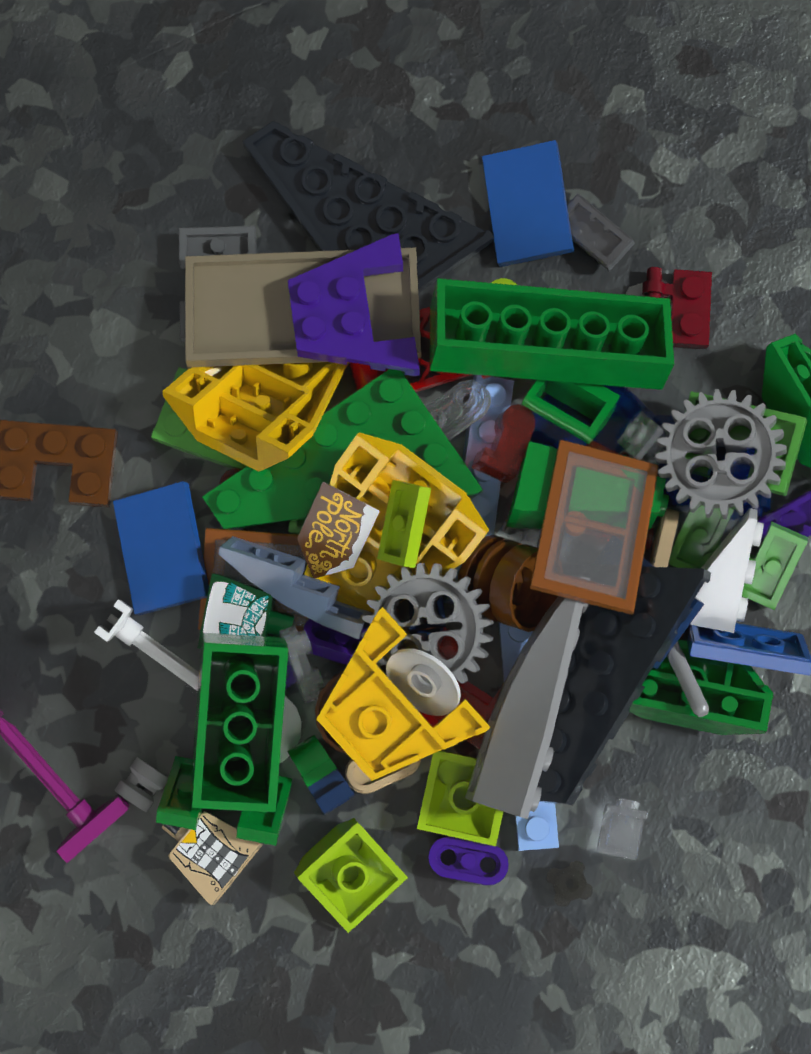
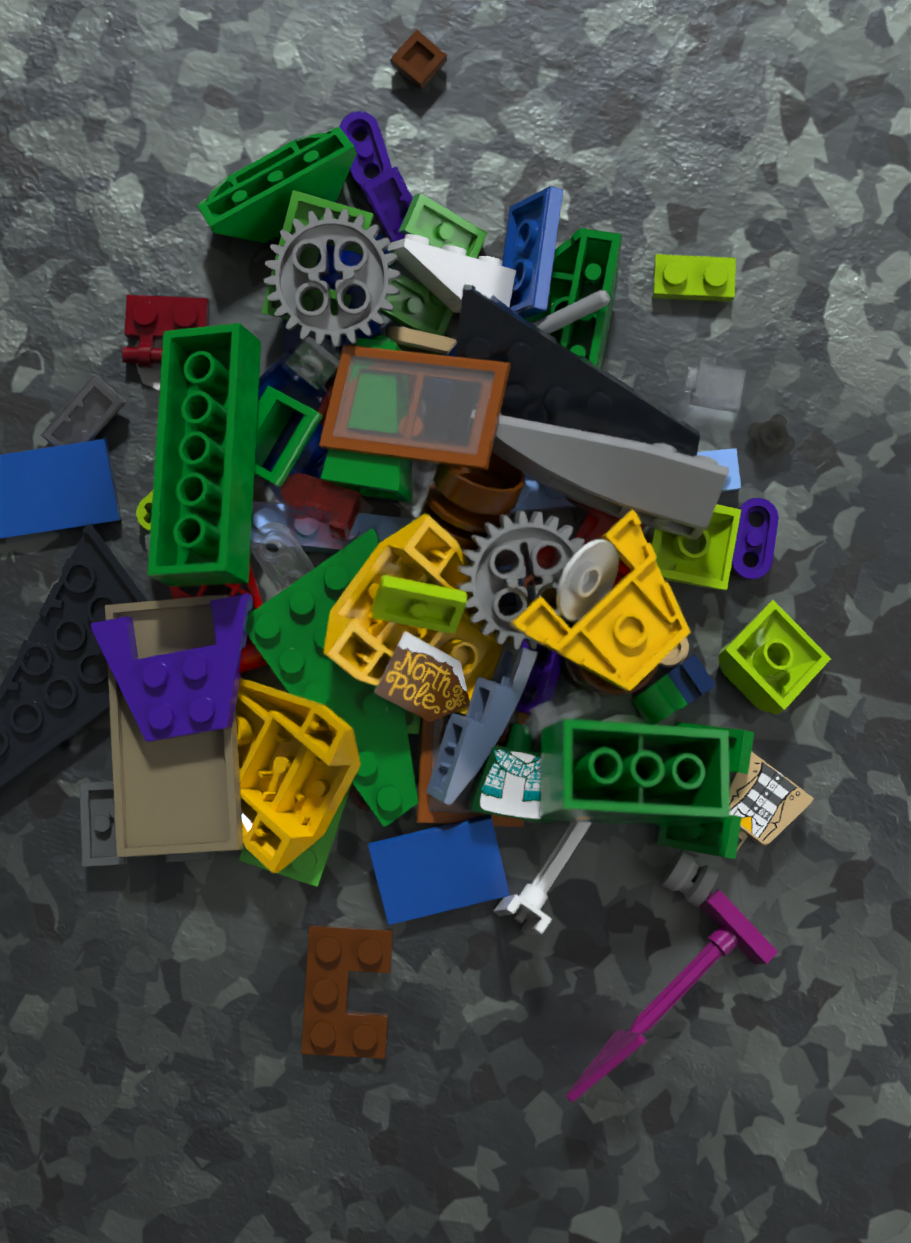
camera: 90 degrees left, 5 degrees up
none -> lime plate [652,254,736,302]

